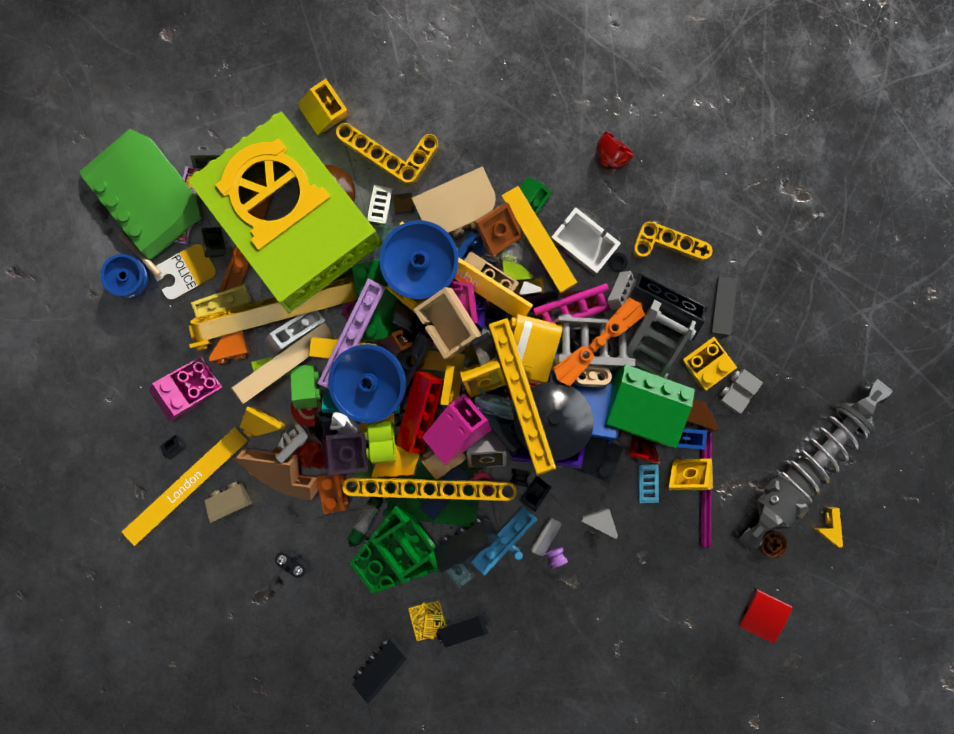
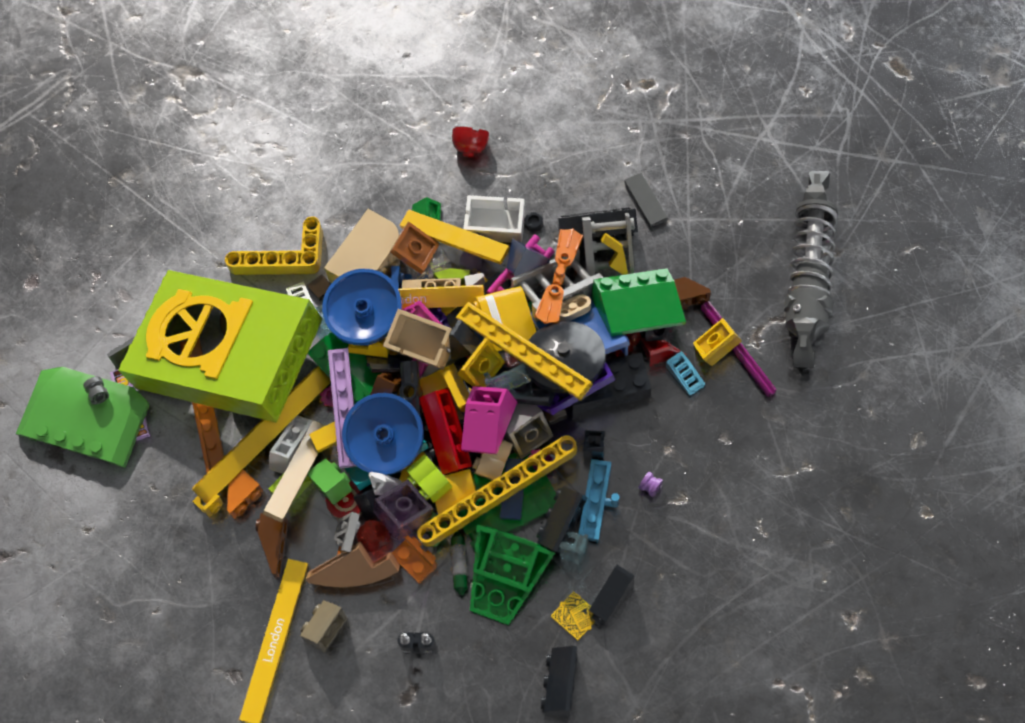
camera: 25 degrees left, 20 degrees down
blue wheel [100,254,149,299] -> none
tan bar [118,232,162,278] -> none
dark pink slope [149,356,222,422] -> none
piece [154,244,216,300] -> none
black slope [160,435,186,460] -> none
light yellow tile [191,284,252,317] -> none
black slope [201,227,226,258] -> none
yellow slope [240,406,287,438] -> none
yellow slope [297,79,349,136] -> none
black wheel [510,469,530,487] -> none
light grey slope [531,517,562,556] -> none
light grey slope [580,508,618,539] -> none
light grey piece [608,271,635,310] -> none
yellow beam [632,222,713,262] -> none
blue slope [677,429,707,450] -> none
yellow slope [683,337,737,391] -> none
light grey brick [719,369,763,414] -> none
red slope [739,589,792,644] -> none
reddish brown wheel [758,530,788,558] -> none
yellow slope [814,507,843,547] -> none
none -> dark grey wheel [83,377,109,404]
none -> reddish brown slope [256,513,288,580]
none -> dark blue slope [507,238,550,276]
none -> yellow slope [601,233,628,275]

